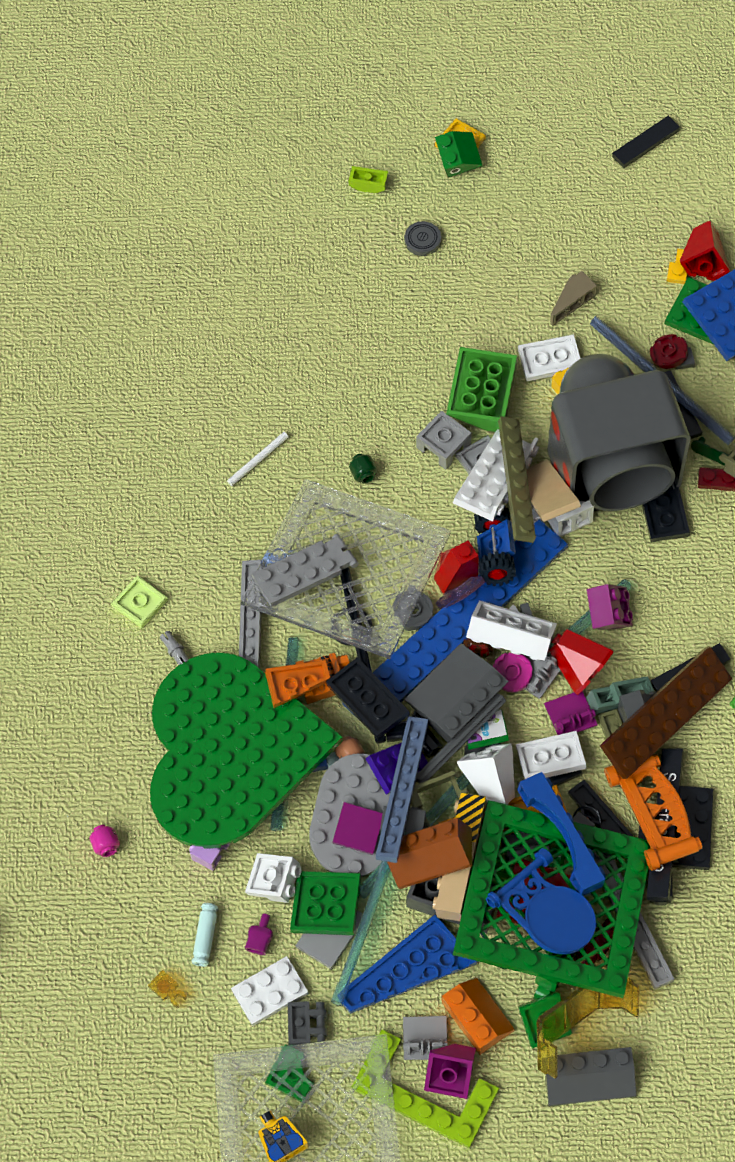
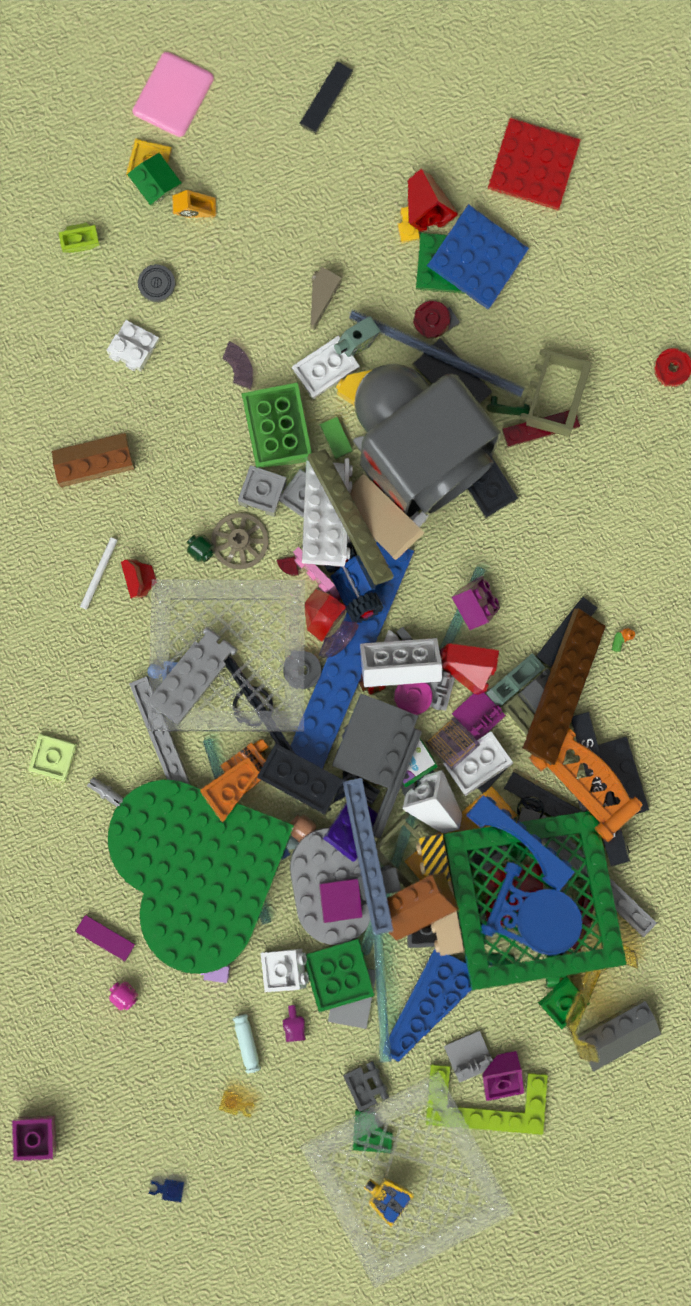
camera: 30 degrees left, 20 degrees up
white plate [231,956,309,1027] -> none
orange slope [442,978,515,1055] -> none
none -> dark orange slope [52,433,134,488]
none -> magenta tile [75,915,136,961]
none -> white plate [107,320,159,371]
none -> red slope [121,559,157,598]
none -> bright pink piece [133,52,214,137]
none -> clear blue plate [149,1178,185,1203]
none -> light orange slope [172,190,216,218]
none -> dark tan wheel [211,513,268,569]
none -> tile [222,341,253,390]
none -> dark red tile [276,556,299,576]
none -> bright pink wing [293,547,342,601]
none -> bright green tile [320,417,353,460]
none -> sand green torso [334,316,381,357]
none -> tile [426,717,480,770]

